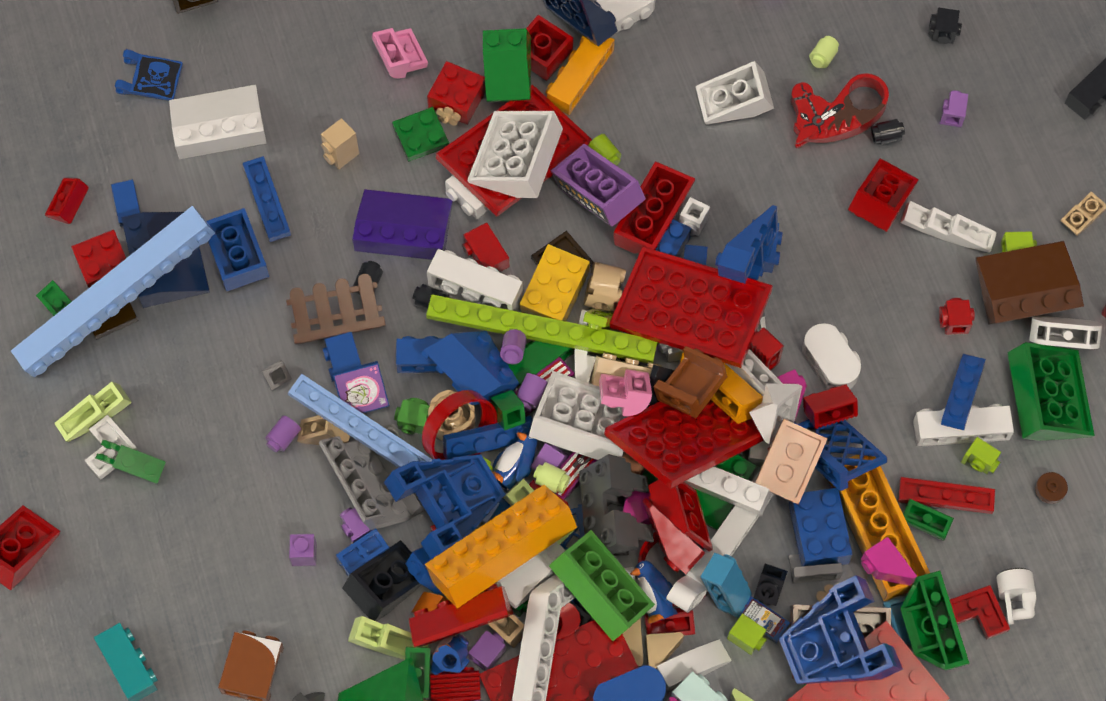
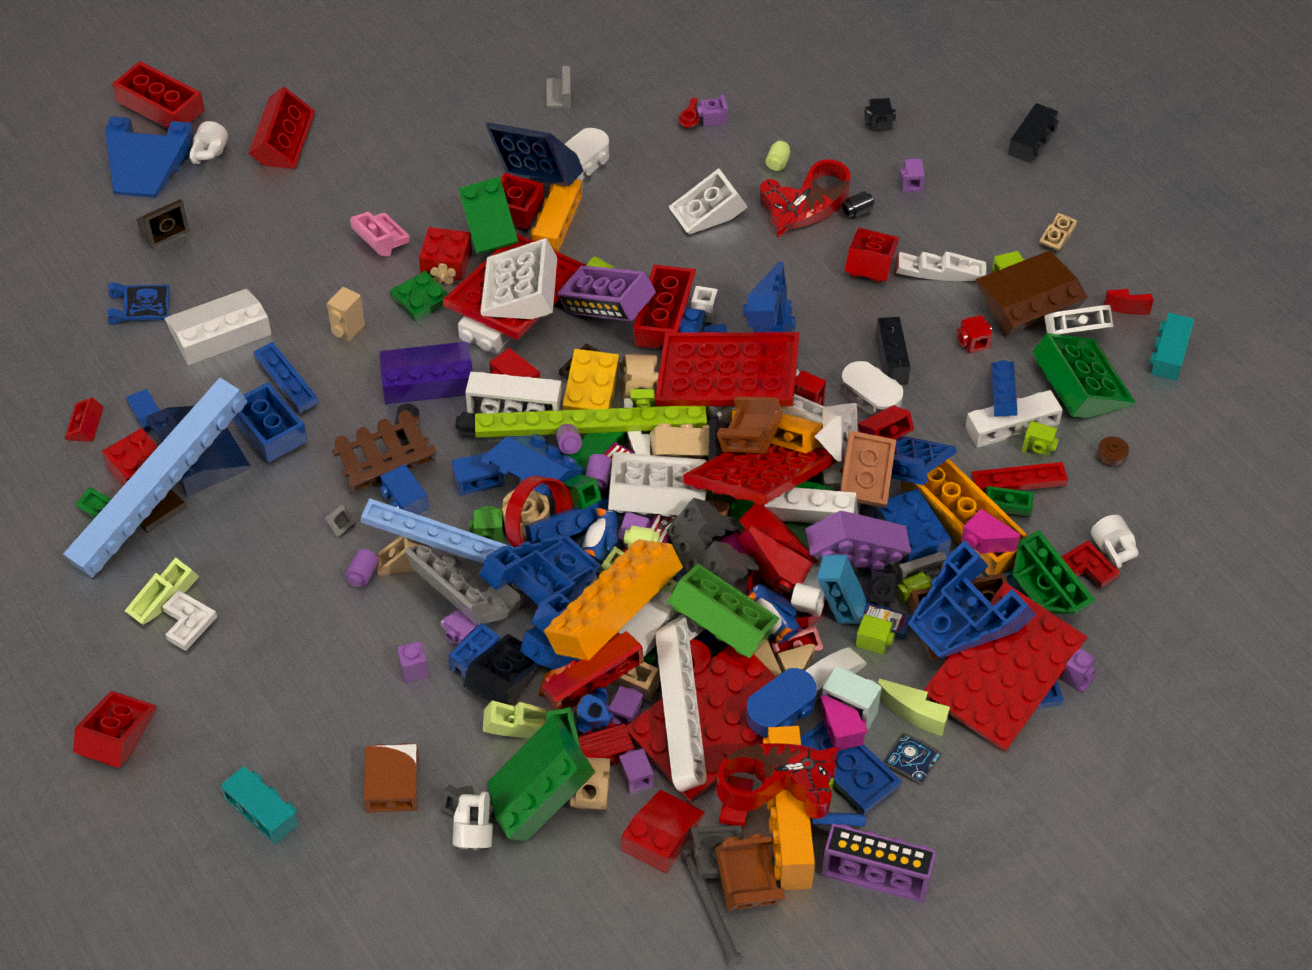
camera: 15 degrees left, 15 degrees down
green hinge [95,440,166,484] -> none
tile [332,361,390,413] -> none
bright pink brick [599,369,652,416] -> none
none -> medium lavender brick [806,510,911,570]
none -> black brick [875,317,910,385]
none -> lime brick [896,572,932,603]

